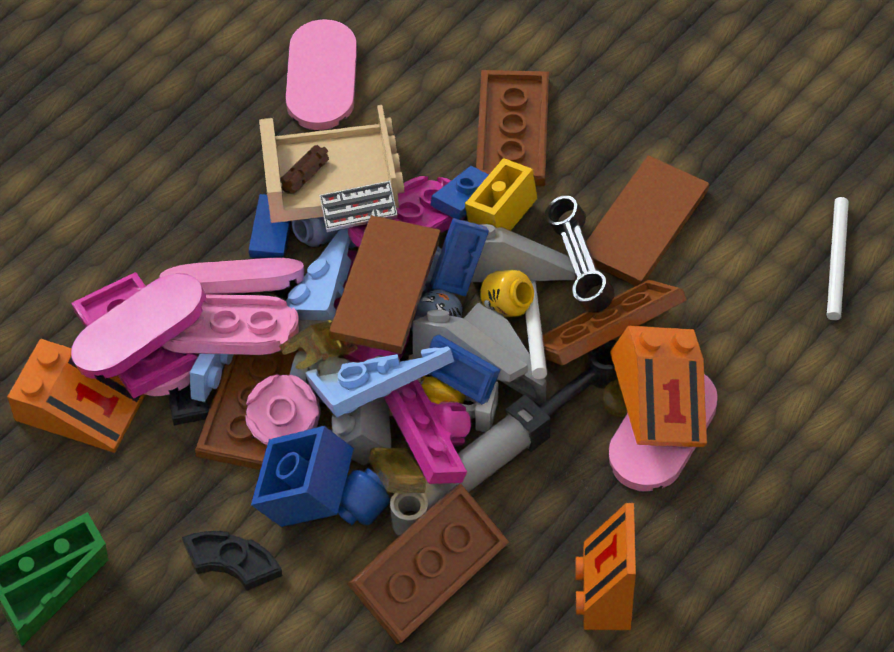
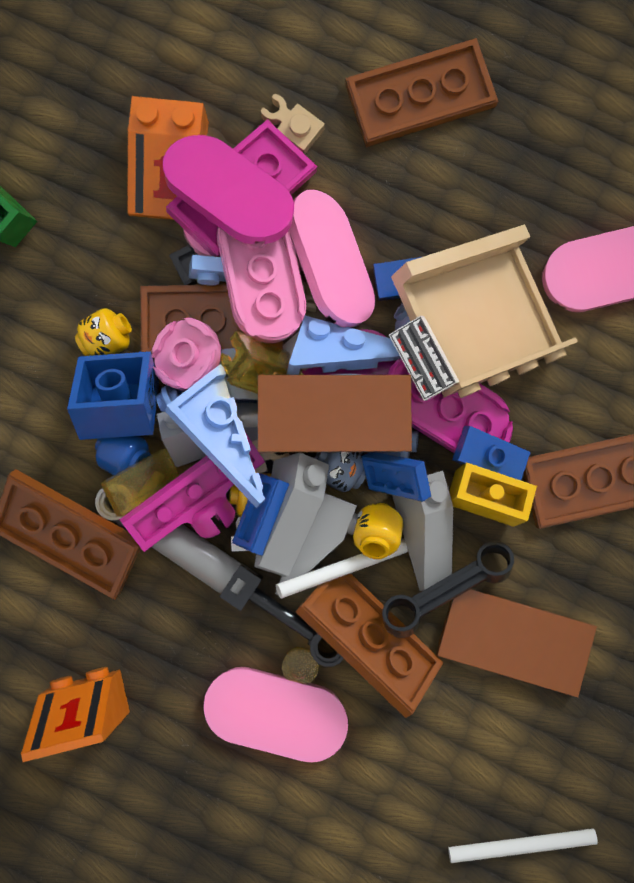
camera: 70 degrees right, 30 degrees up
black tile [182,531,283,590] -> none
reddish brown axle [280,145,329,194] -> none
orange slope [610,326,707,447] -> none
none -> yellow head [75,308,132,356]
none -> tan plate [261,94,325,154]
none -> dark orange tile [345,38,499,147]

